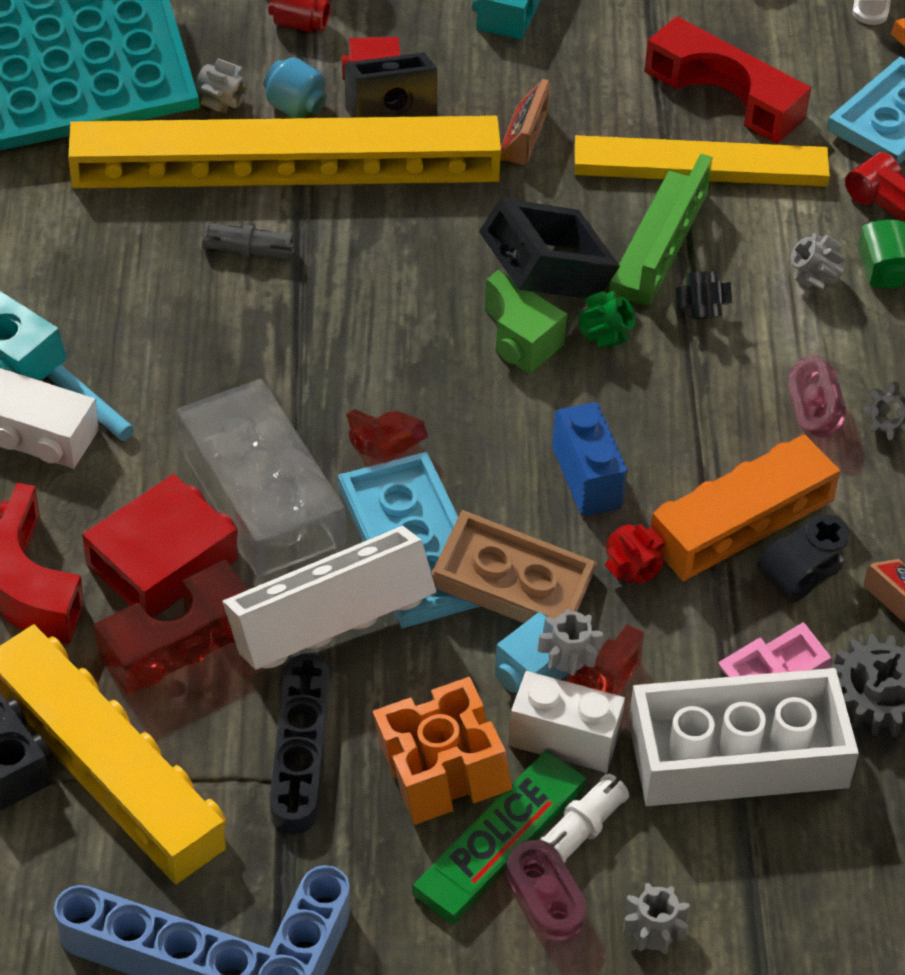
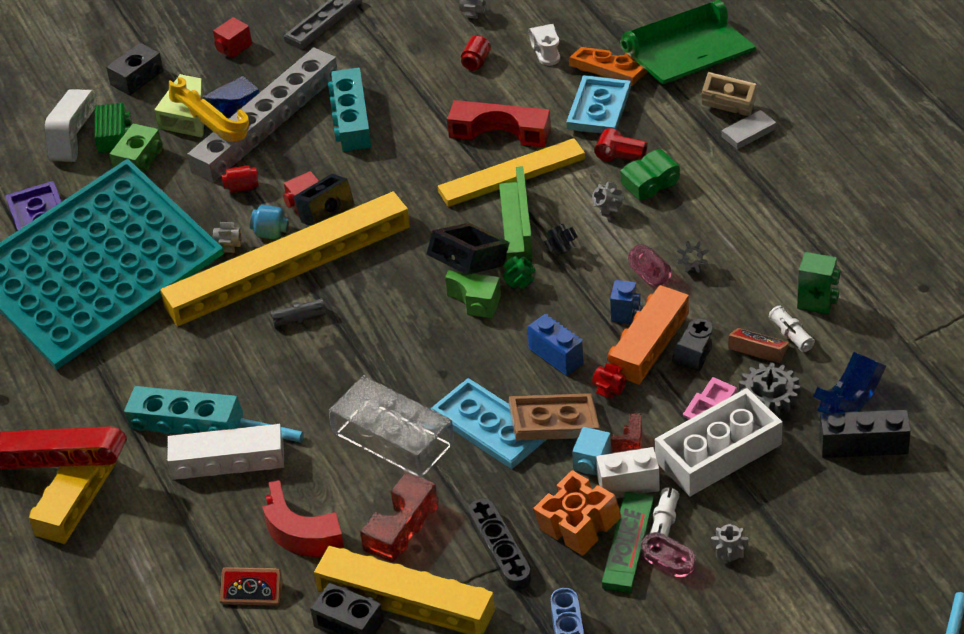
camera: 20 degrees left, 5 degrees down
red brick [82,473,238,622] -> none
white brick [223,526,437,670] -> none
clear red bracket [346,409,428,464] -> none
nougat slope [500,79,550,166] -> none
light grey gear [537,609,603,675] -> none
none -> blue brick [610,280,642,324]

